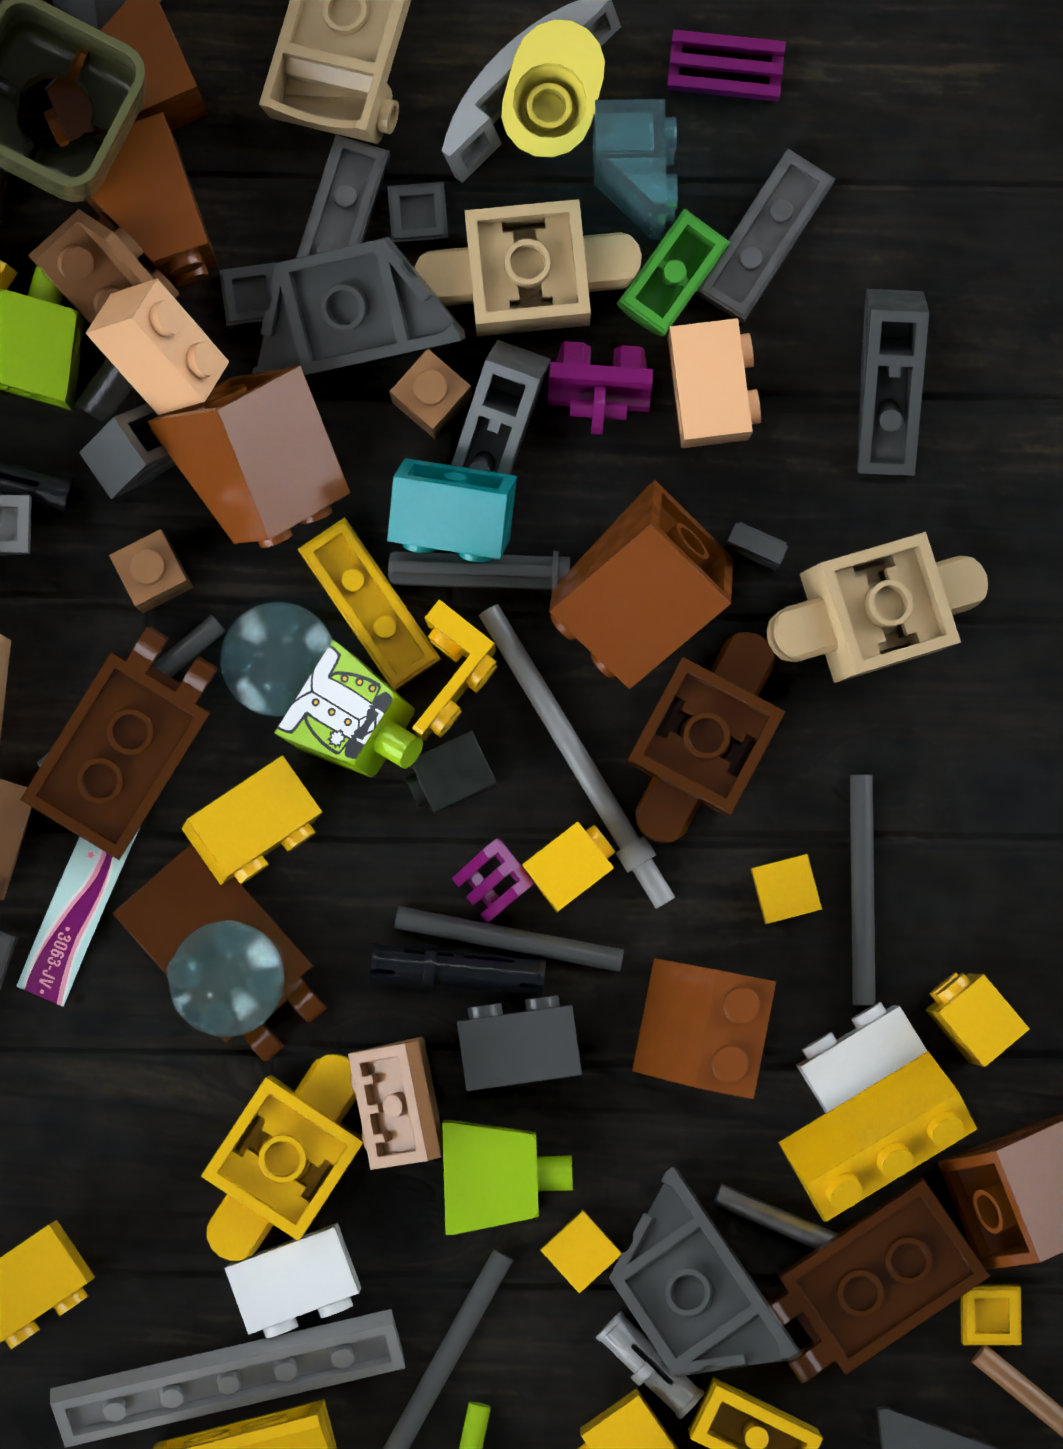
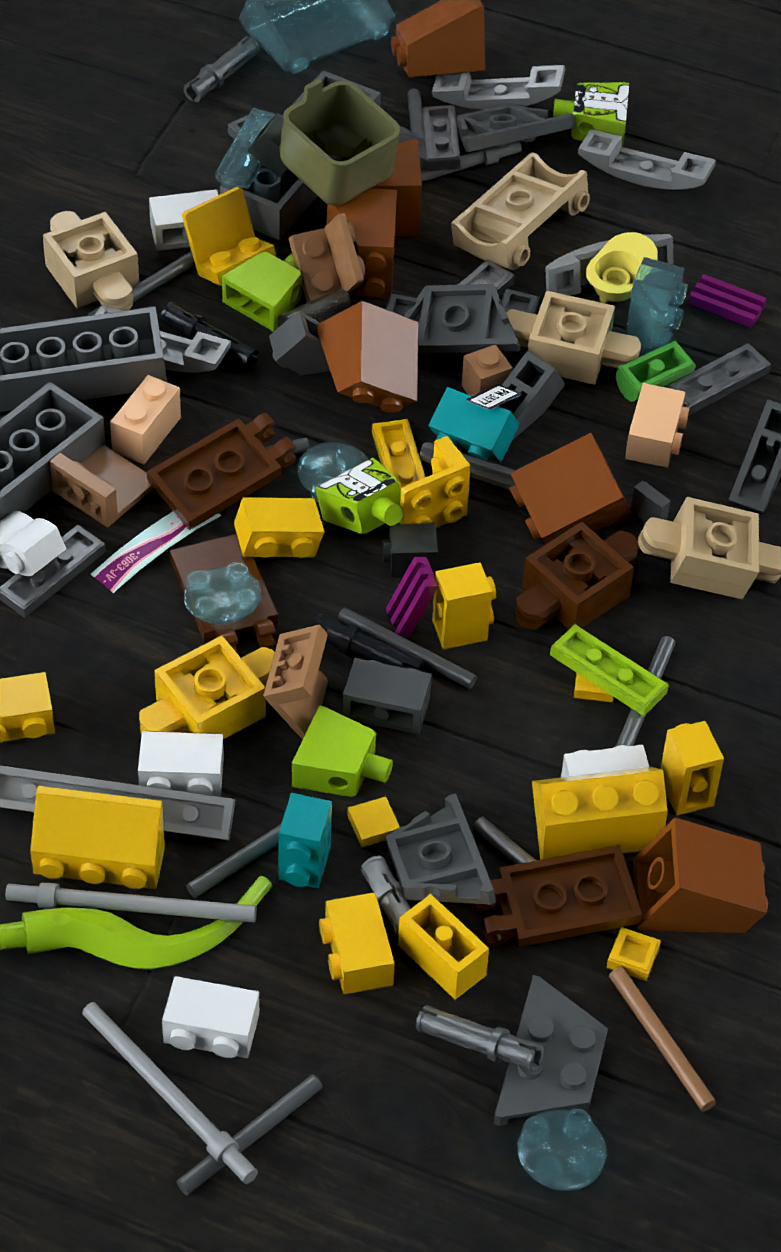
camera: 20 degrees right, 35 degrees down
light nougat brick [86,278,229,415] -> none
medium nougat brick [109,529,194,613] -> none
light grey bar [479,604,675,909] -> none
magenta hips [547,341,653,435] -> none
dark orange slope [632,958,776,1099] -> none
none -> teal brick [278,793,332,889]
none -> sticker [466,384,521,410]
none -> lime tile [550,624,669,716]

